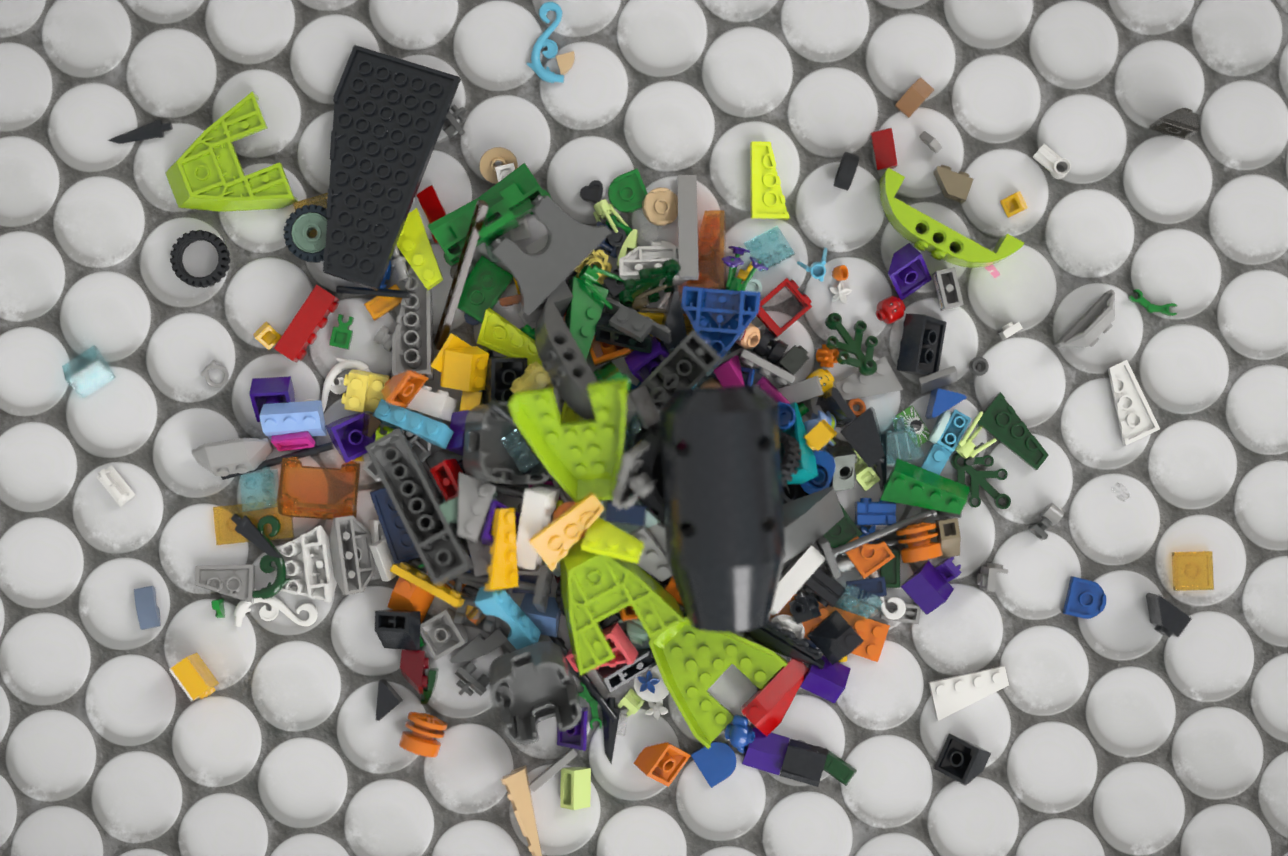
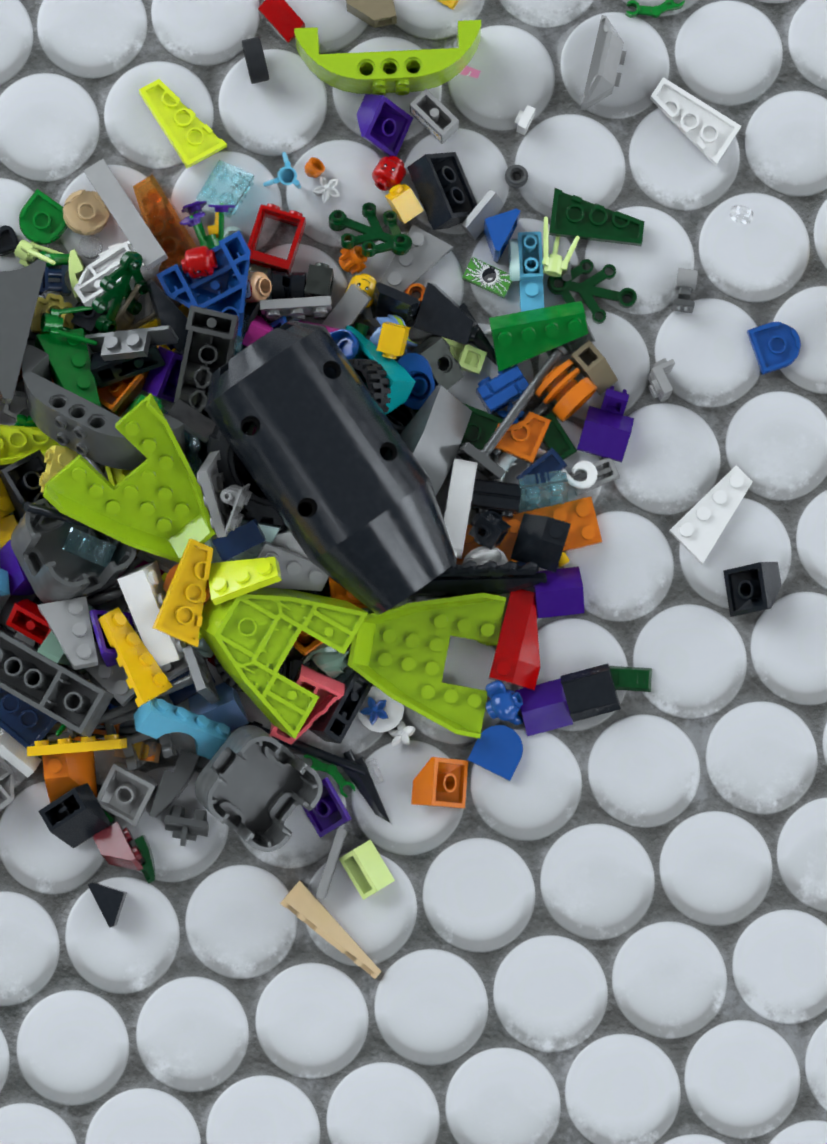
camera: 30 degrees left, 5 degrees down
orange wheel [398,712,448,758] -> none
black tile [606,227,627,247] -> none
yellowish green tile [618,688,645,716] -> none
clear light blue torso [886,417,924,464] -> none
none -> red head [181,246,218,279]
none -> yellow brick [385,184,424,224]

